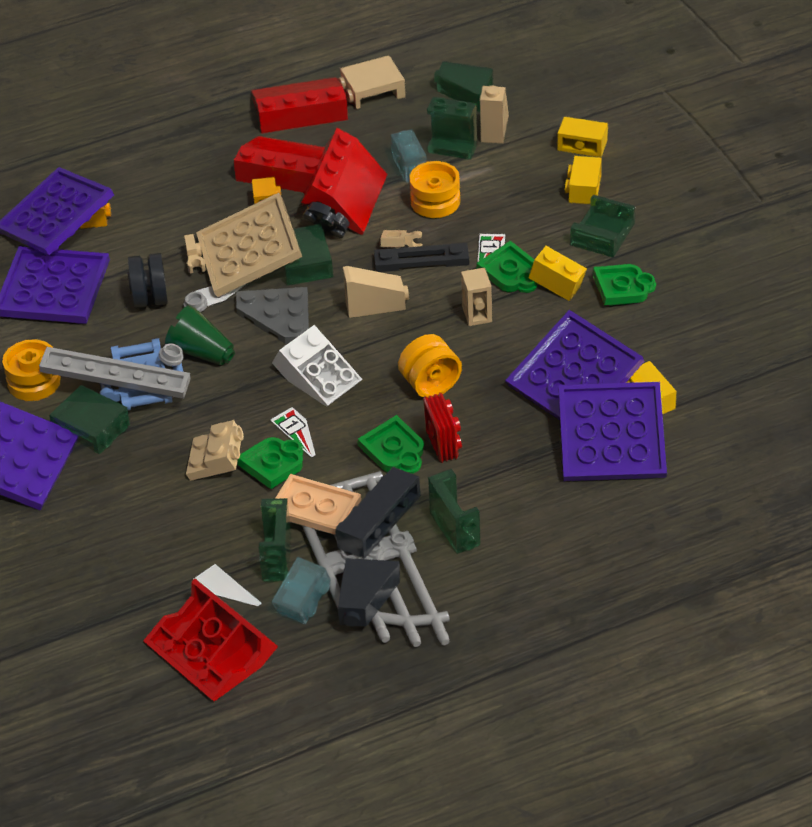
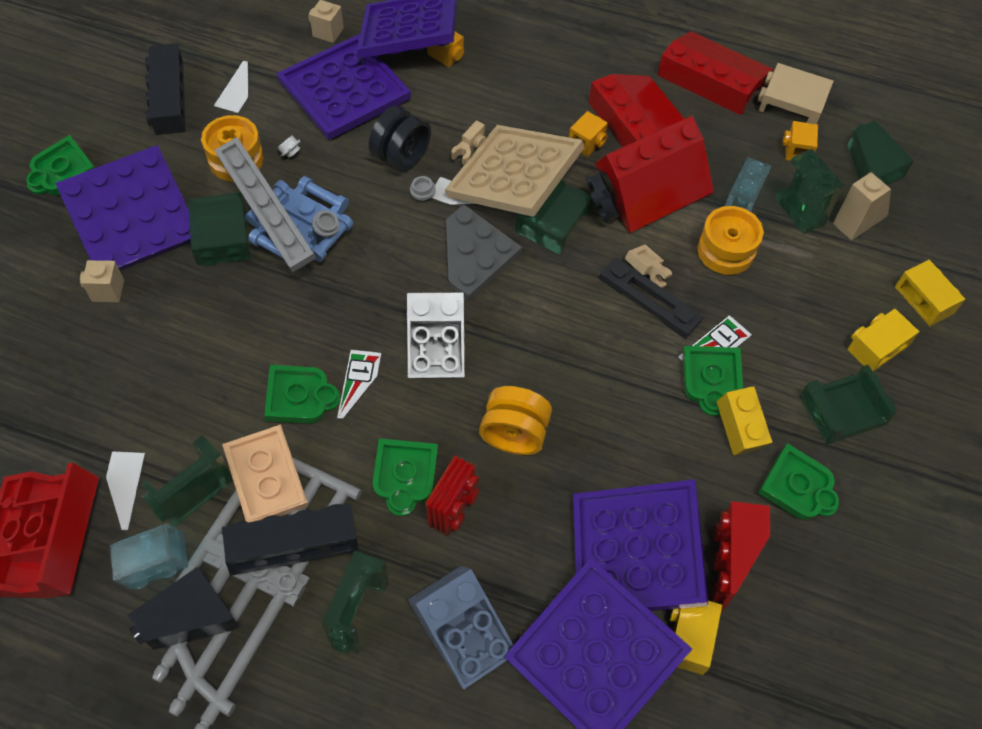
camera: 40 degrees right, 15 degrees up
dark green cone [165,305,235,365] -> none
tan plate [186,420,243,481] -> none
tan slope [343,266,409,318] -> none
tan brick [461,268,492,326] -> none
none -> tan brick [80,260,124,302]
none -> white plate [277,135,300,158]
none -> sand blue slope [408,566,514,690]
none -> red slope [712,501,770,613]
none -> light orange brick [782,121,818,164]

